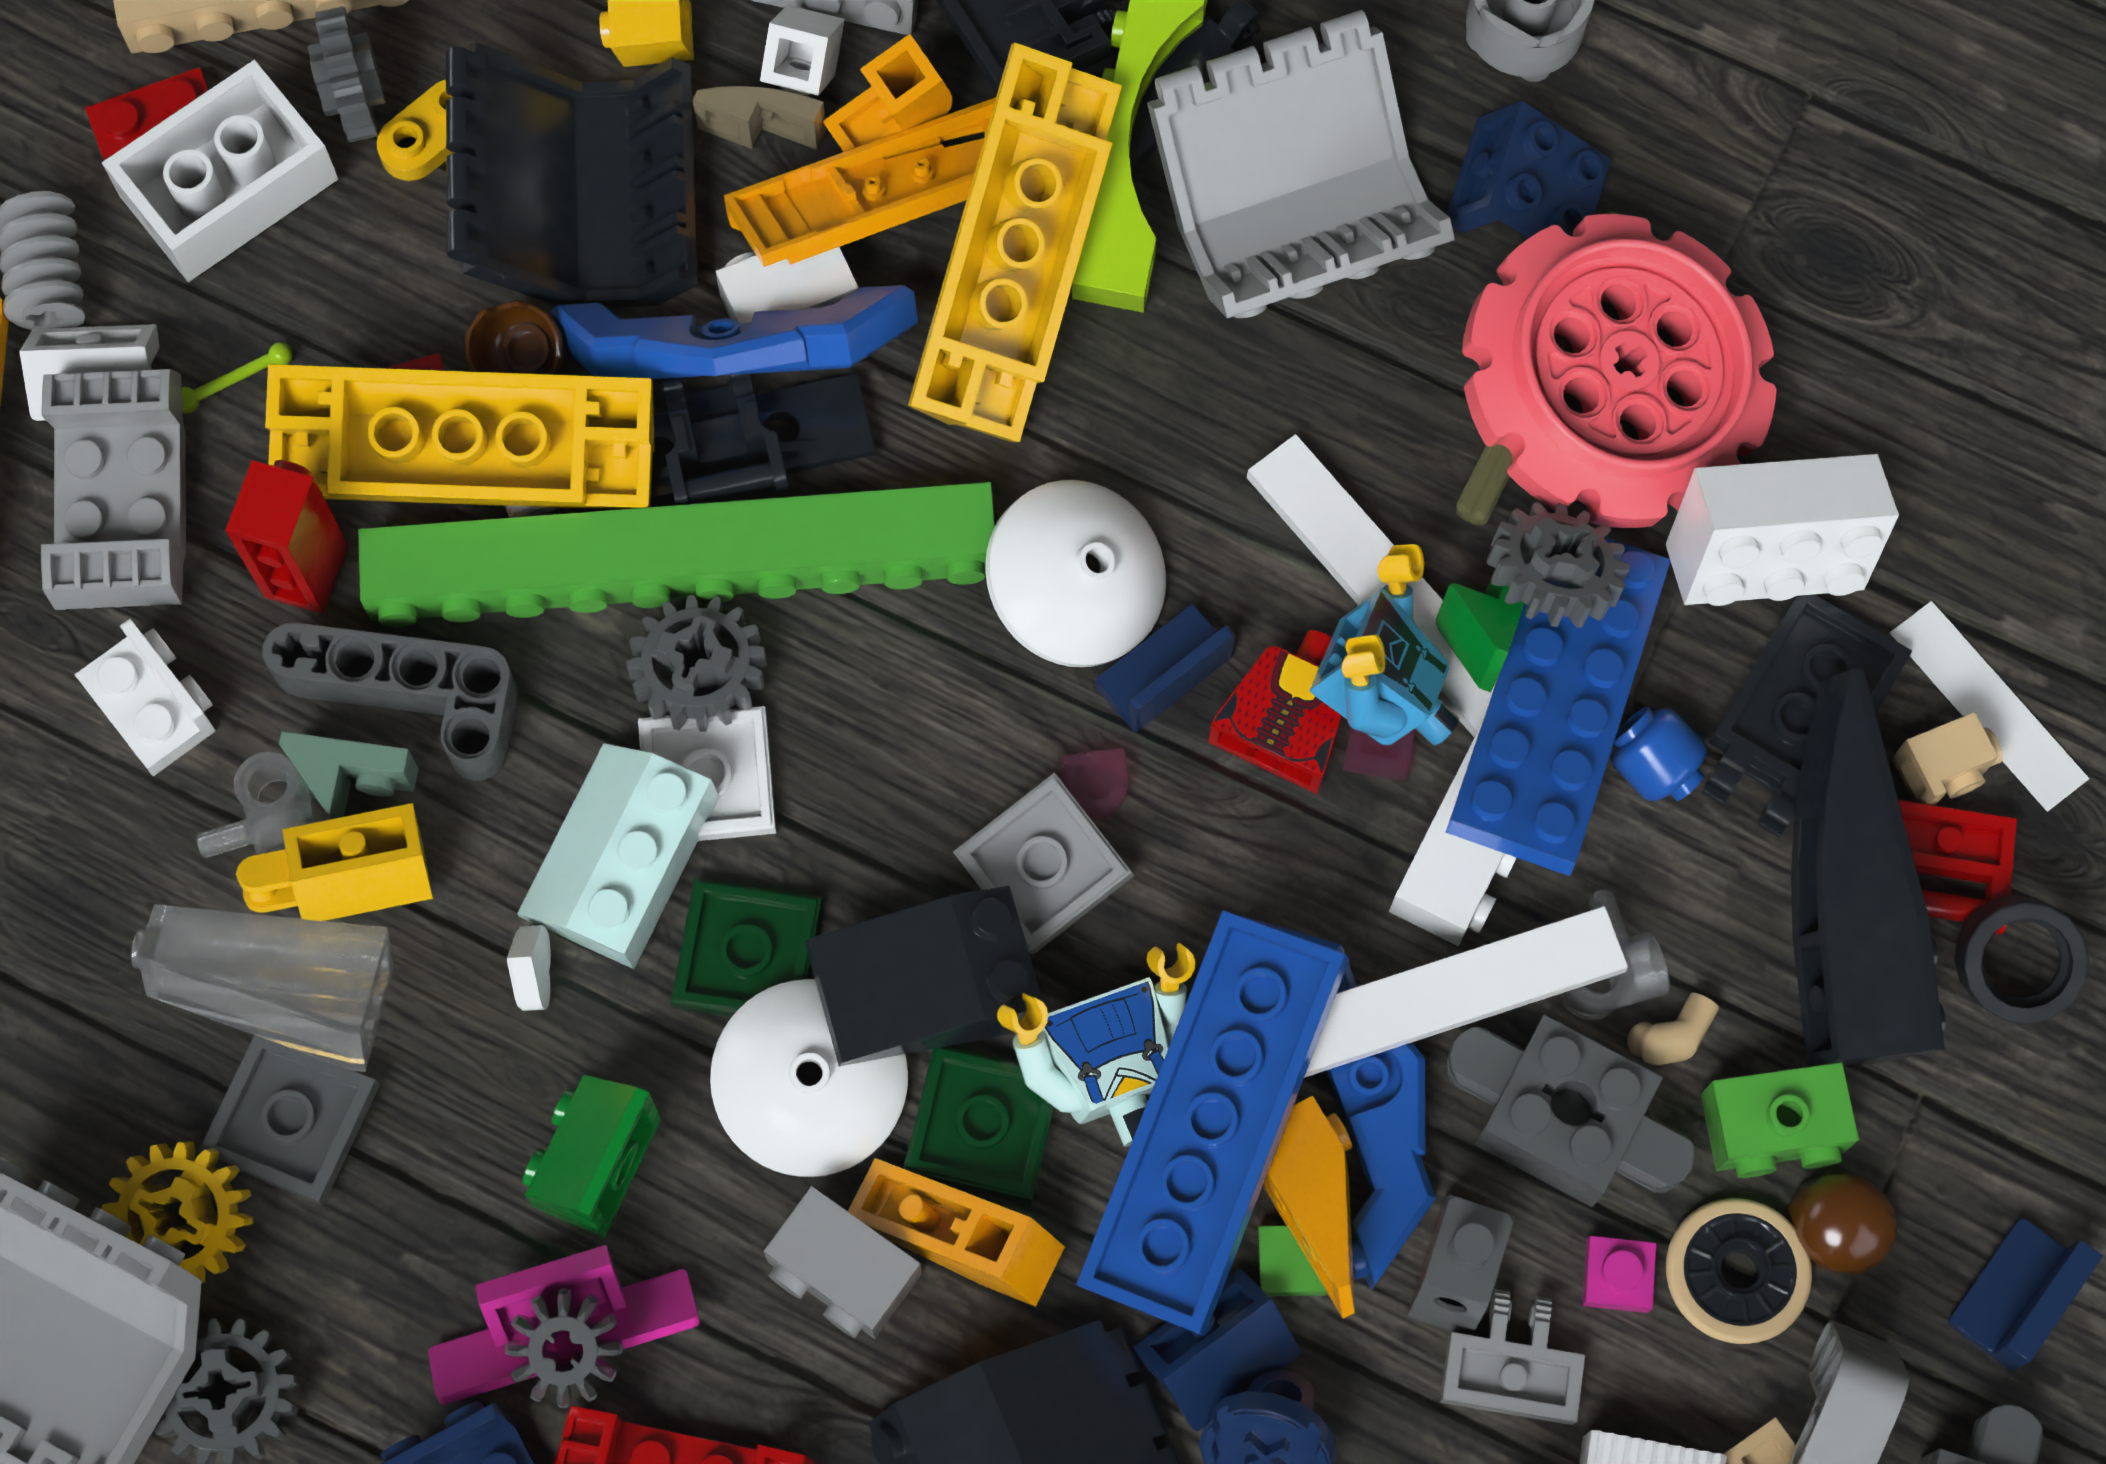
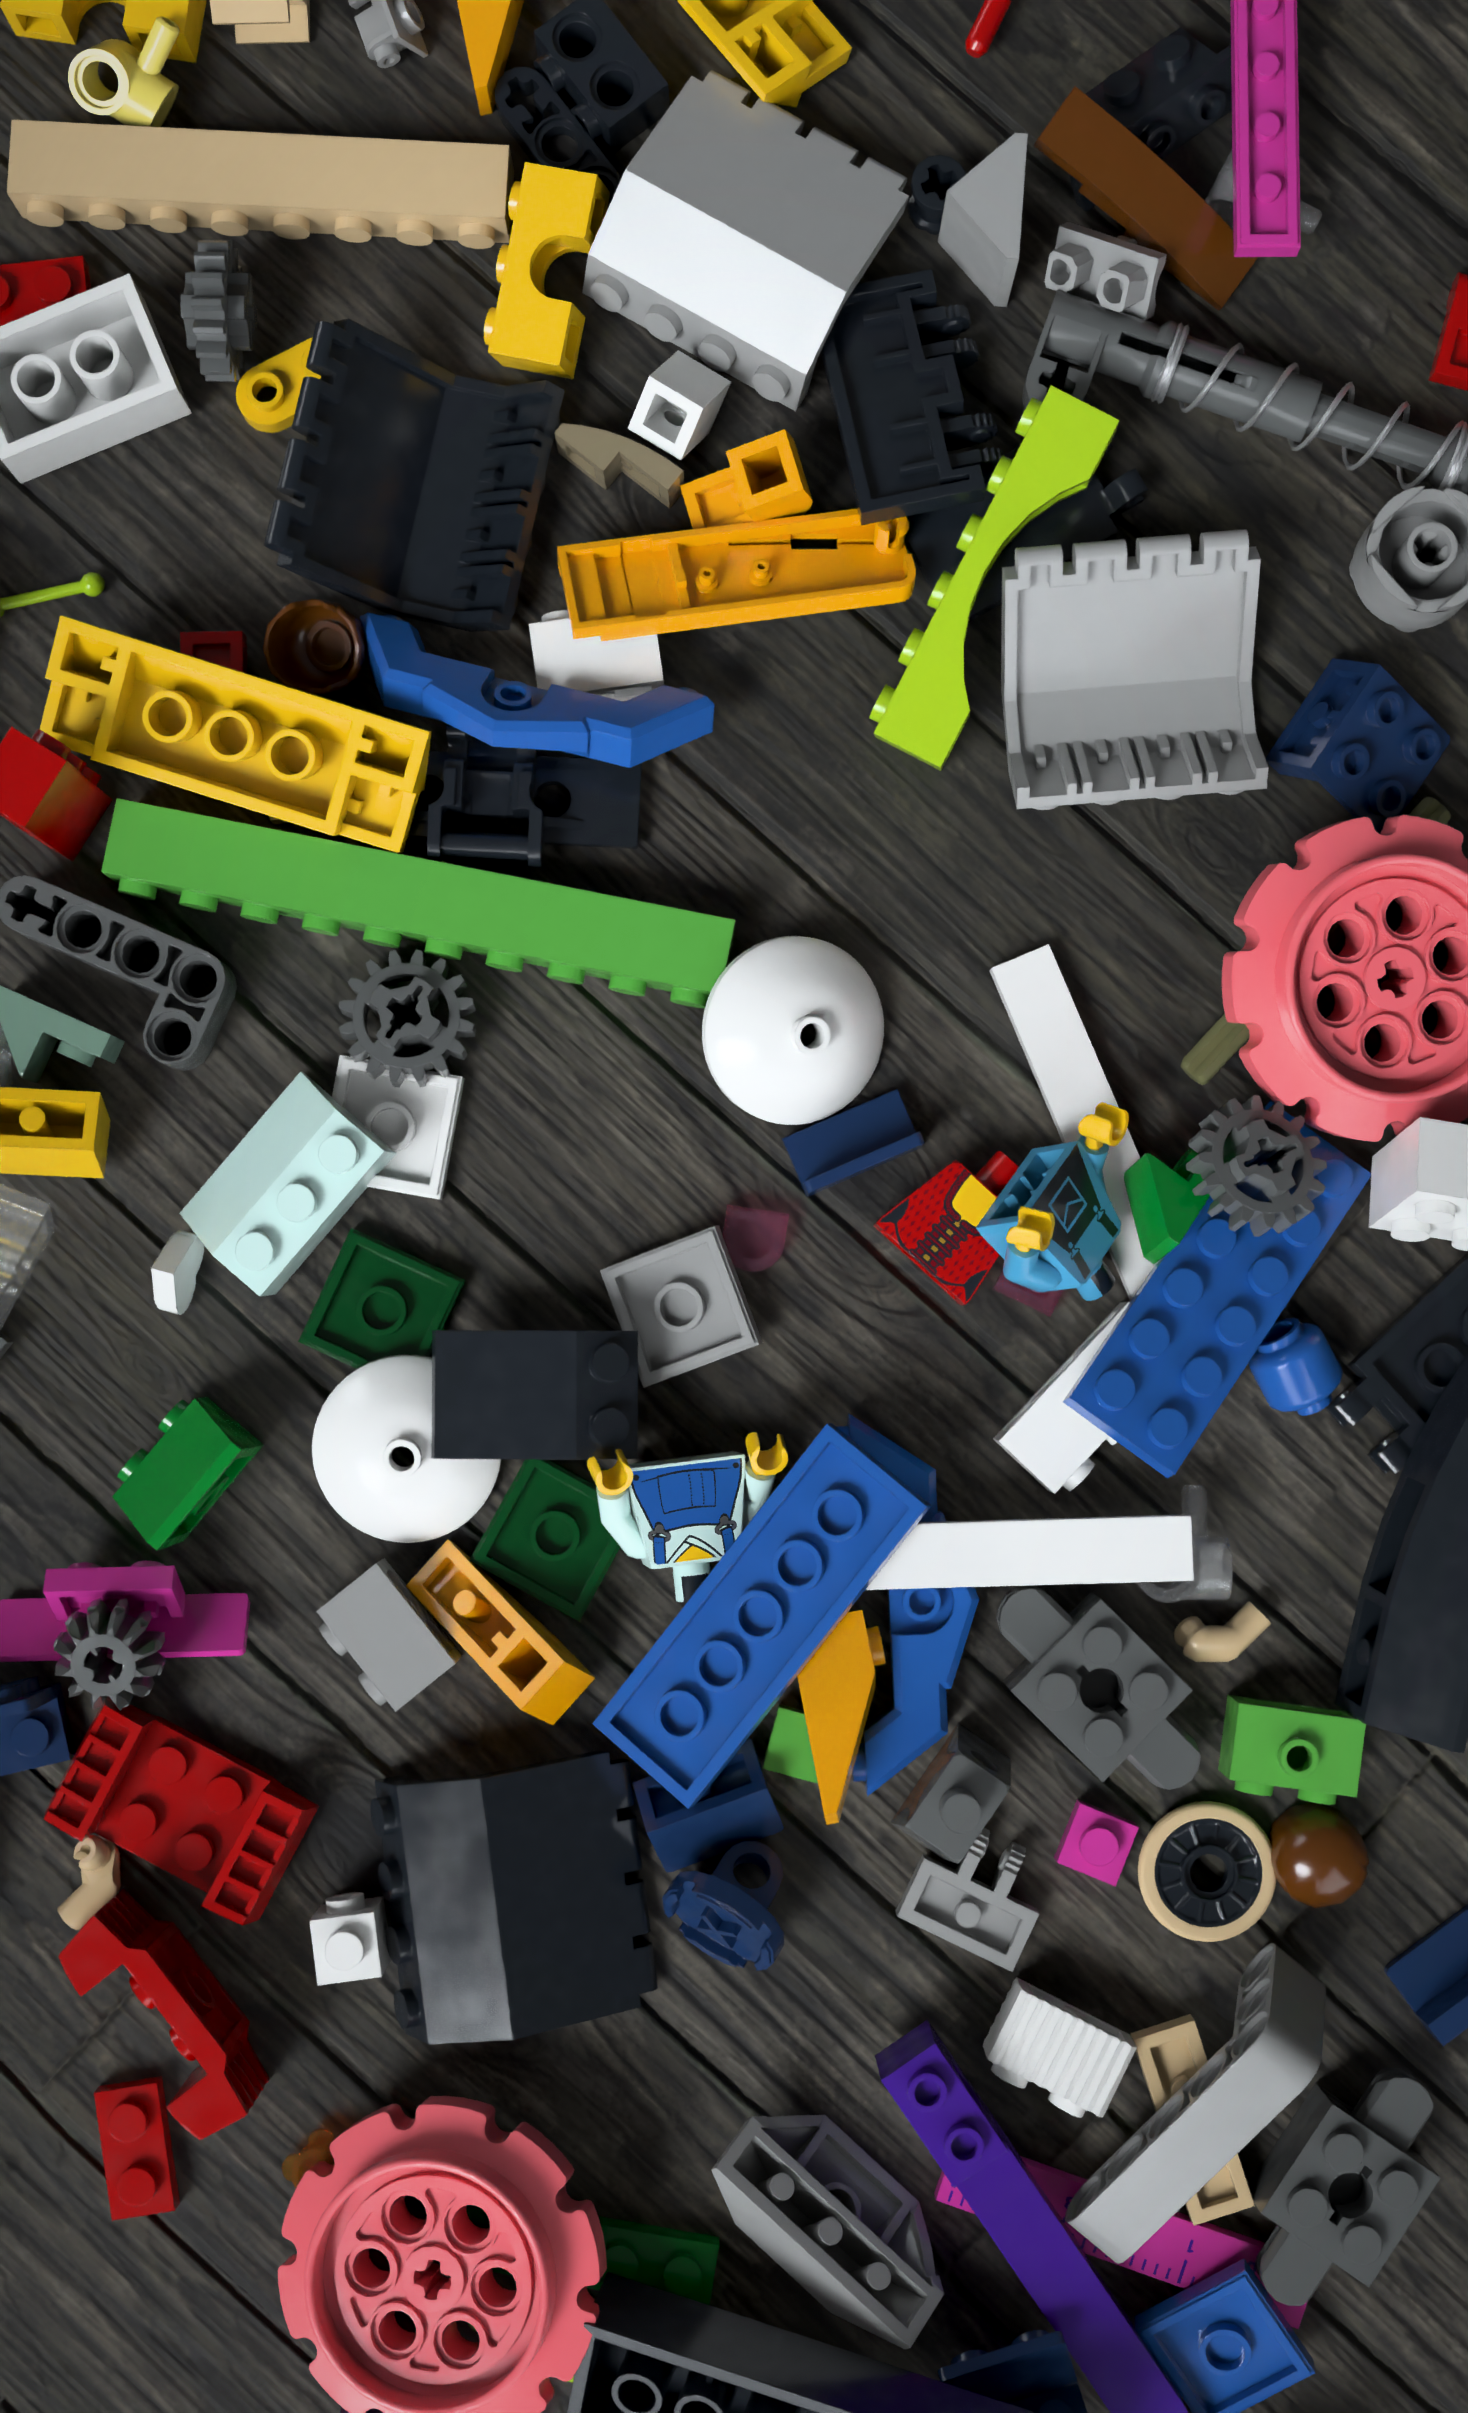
camera: 20 degrees right, 15 degrees up
yellow slope [908,43,1122,443] -> none

